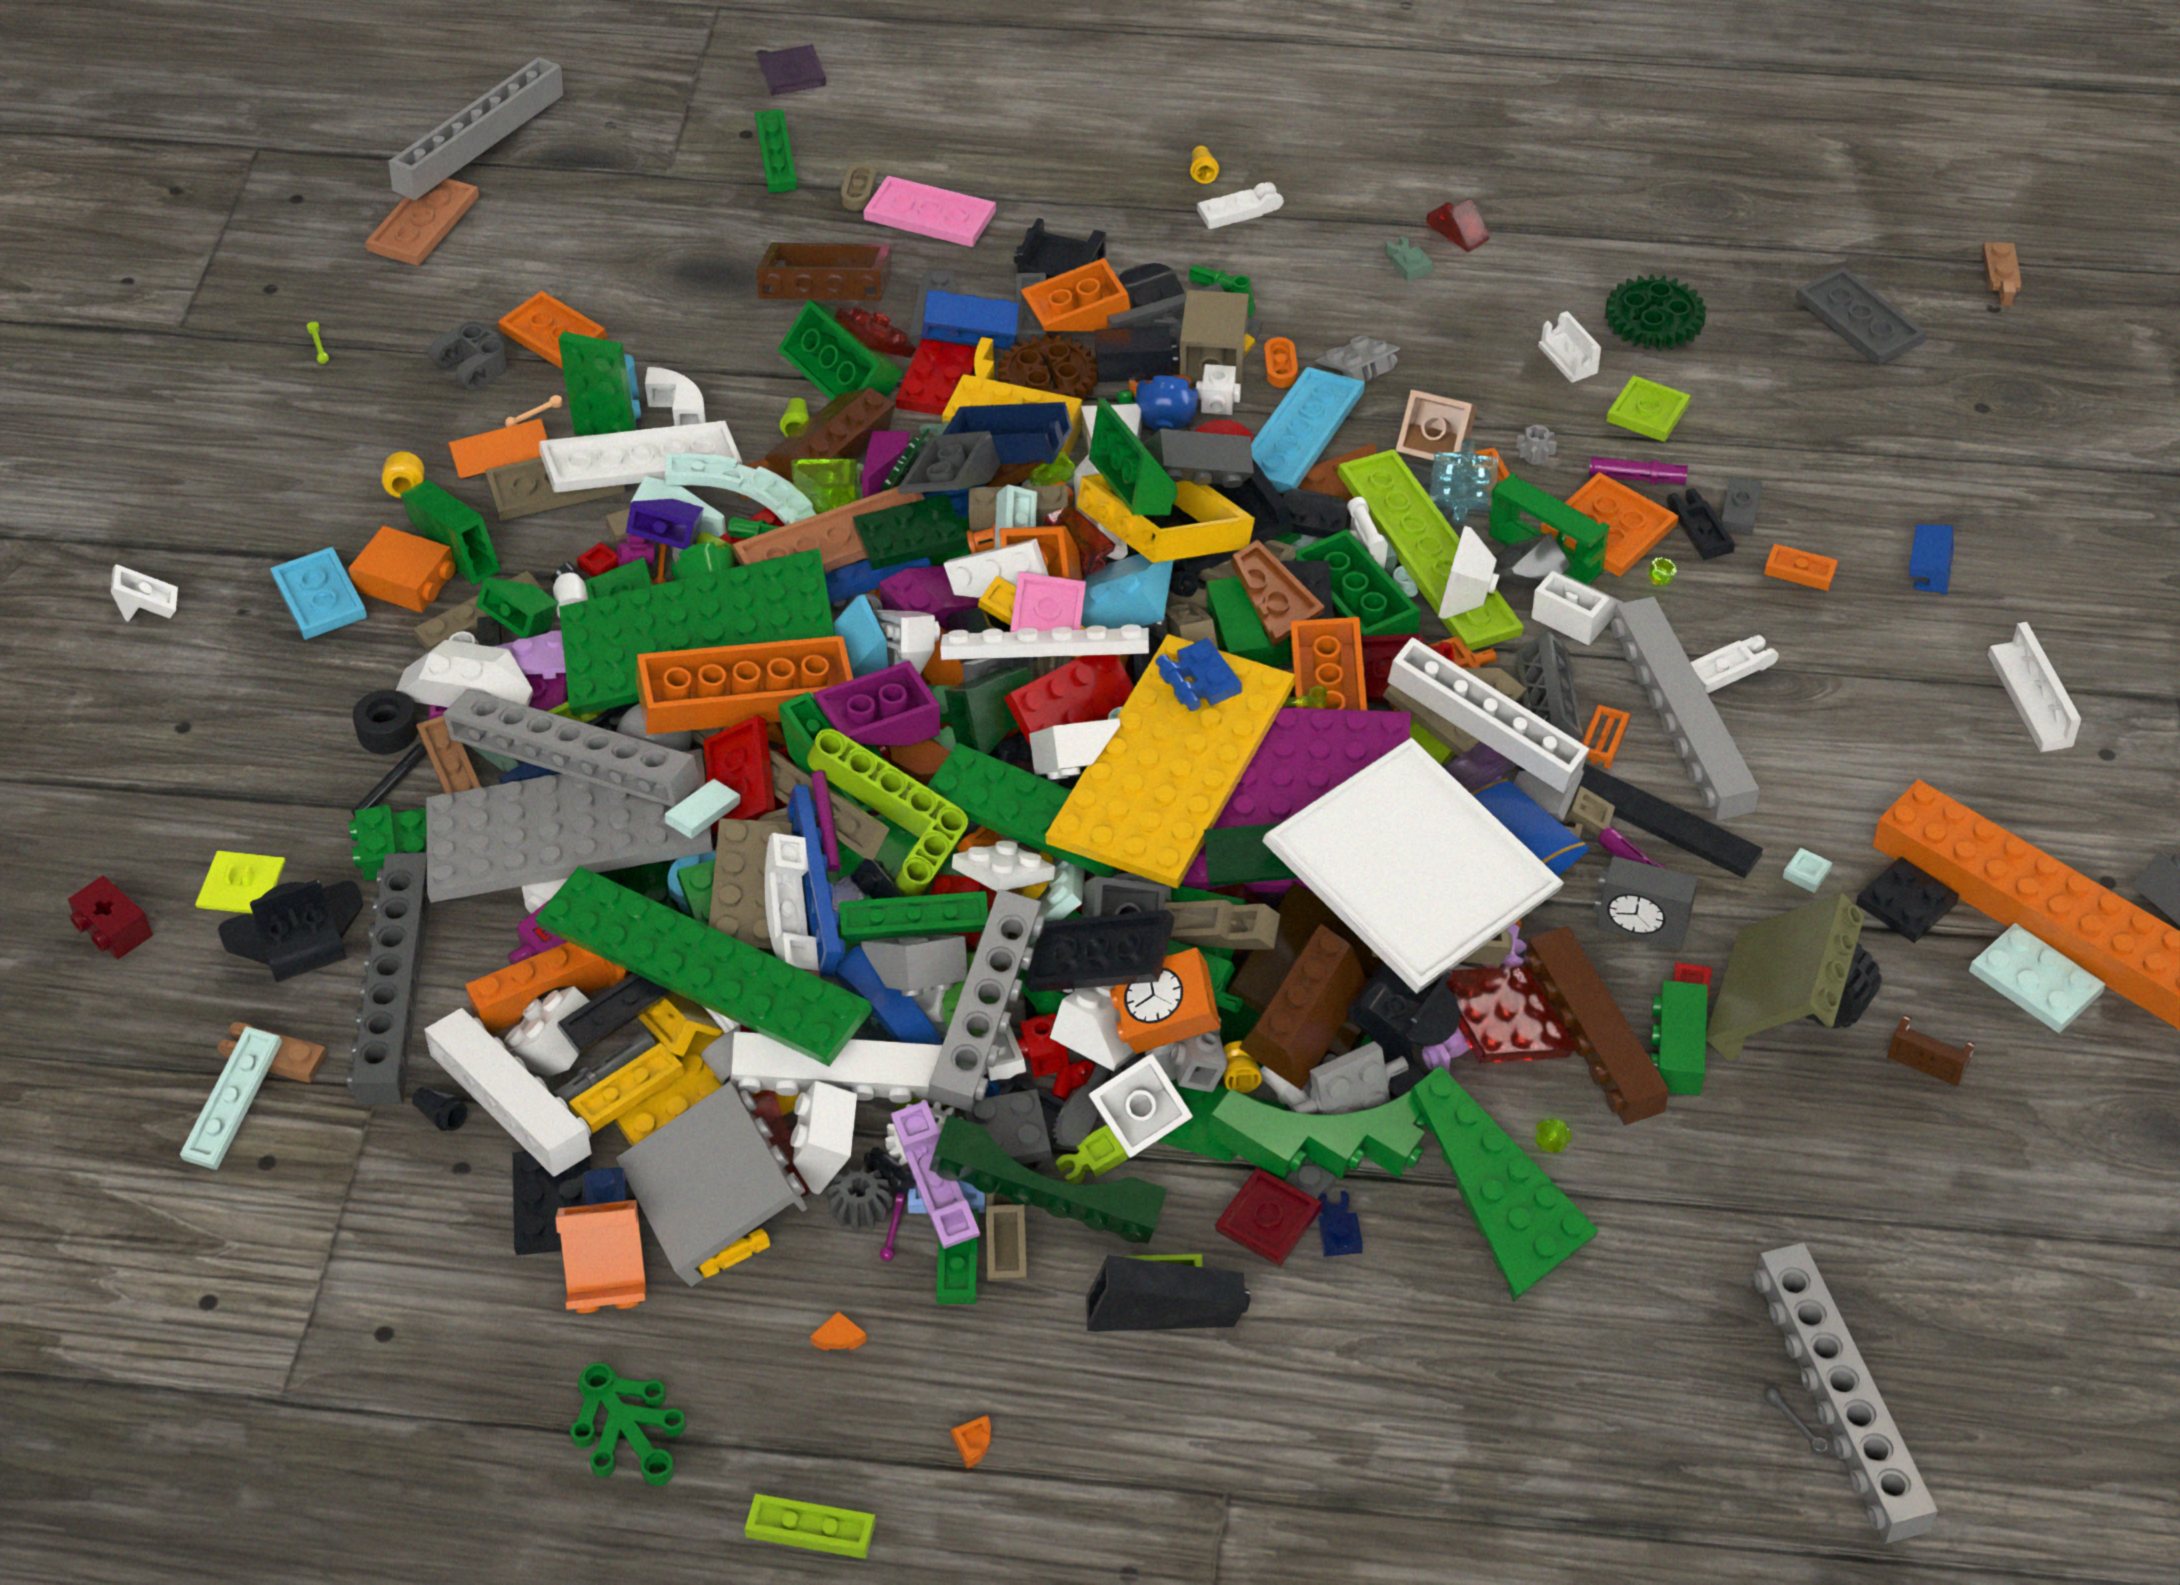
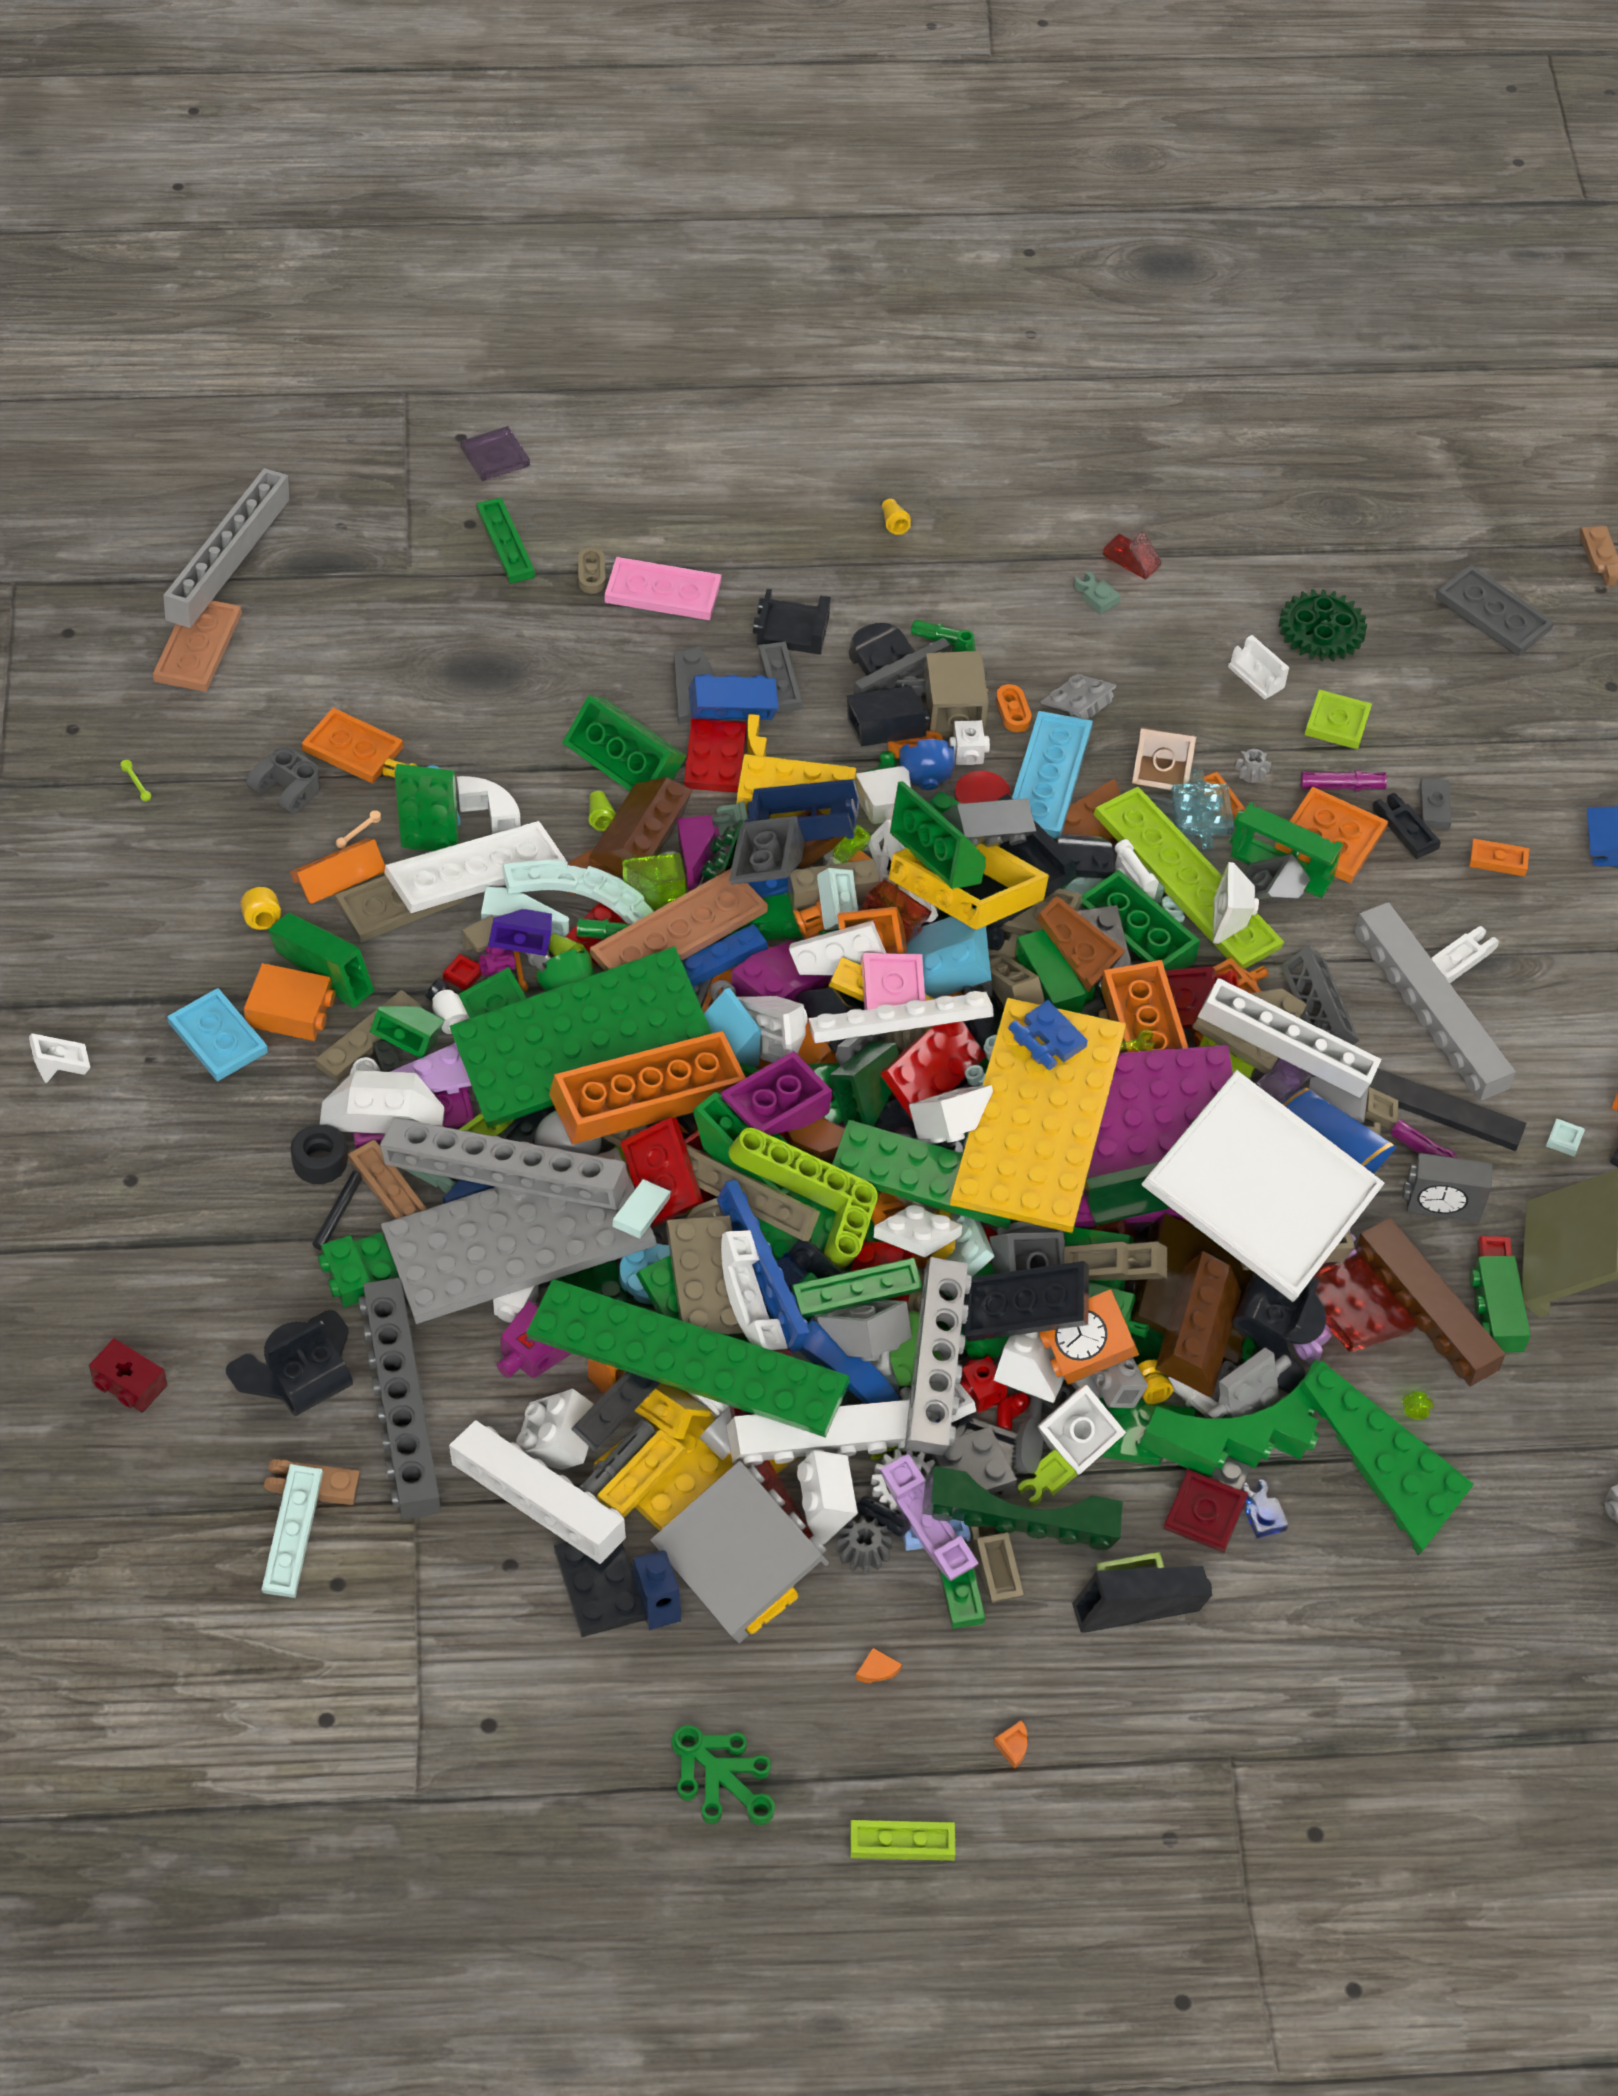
camera: 15 degrees left, 5 degrees up
neon yellow piece [195,851,286,914] -> none
black cone [412,1087,467,1131] -> none
orange arch [465,942,609,1035] -> none
orange panel [555,1200,647,1313] -> none
reddish brown window [757,242,892,301] -> none
magenta bar [811,770,841,872] -> none
clear red plate [834,307,917,358] -> none
dark green plate [853,494,967,571] -> none
magenta hinge [879,1192,906,1261] -> none
reddish brown gear [998,334,1098,402] -> none
orange slope [1021,258,1130,331] -> none
white hinge [1197,182,1284,229] -> none
white slope [1531,571,1623,646] -> none
orange tile [1582,705,1631,769] -> none
clear neon green hinge [1648,557,1677,586] -> none

